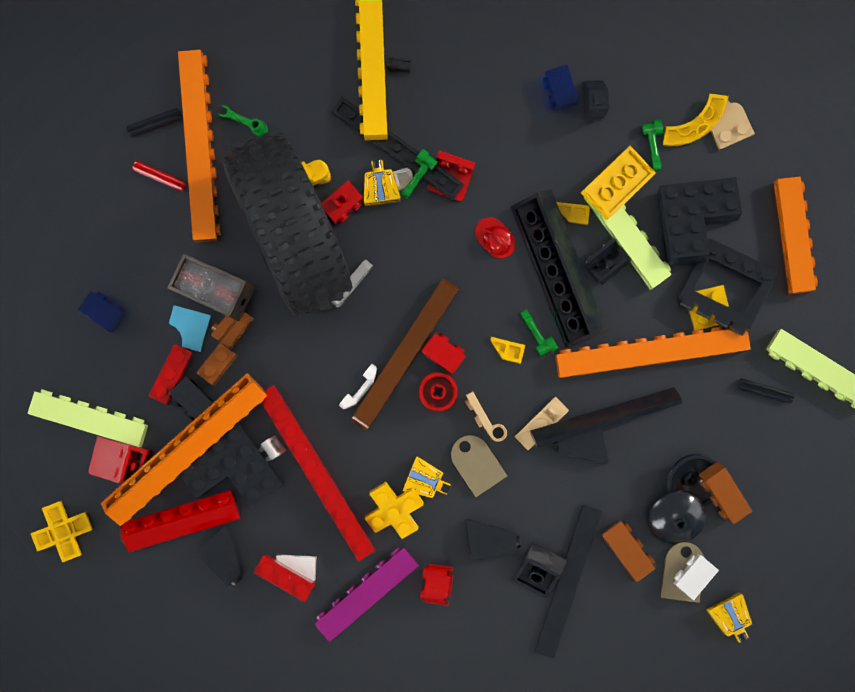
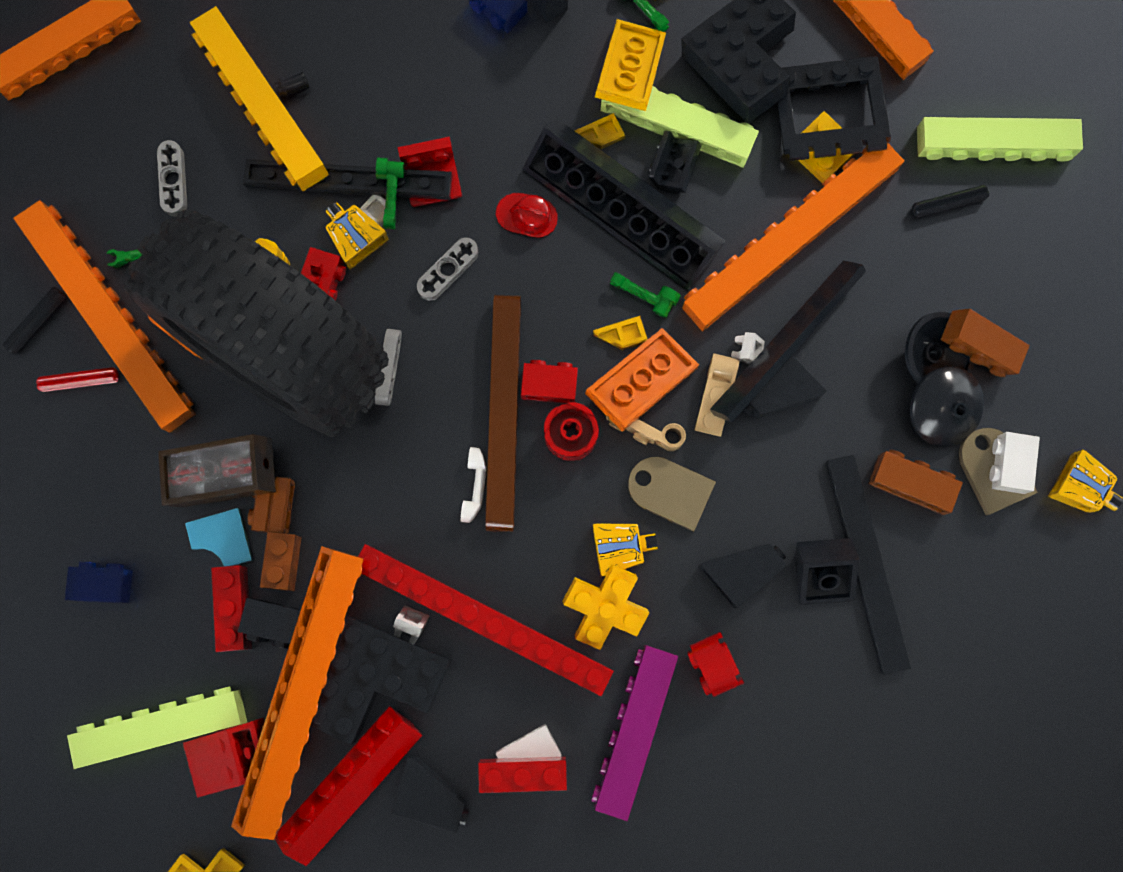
camera: 30 degrees left, 5 degrees down
none -> light grey beam [157,140,187,217]
none -> light grey beam [417,238,479,301]
none -> orange tile [585,328,699,432]
none -> white tile [731,332,765,365]

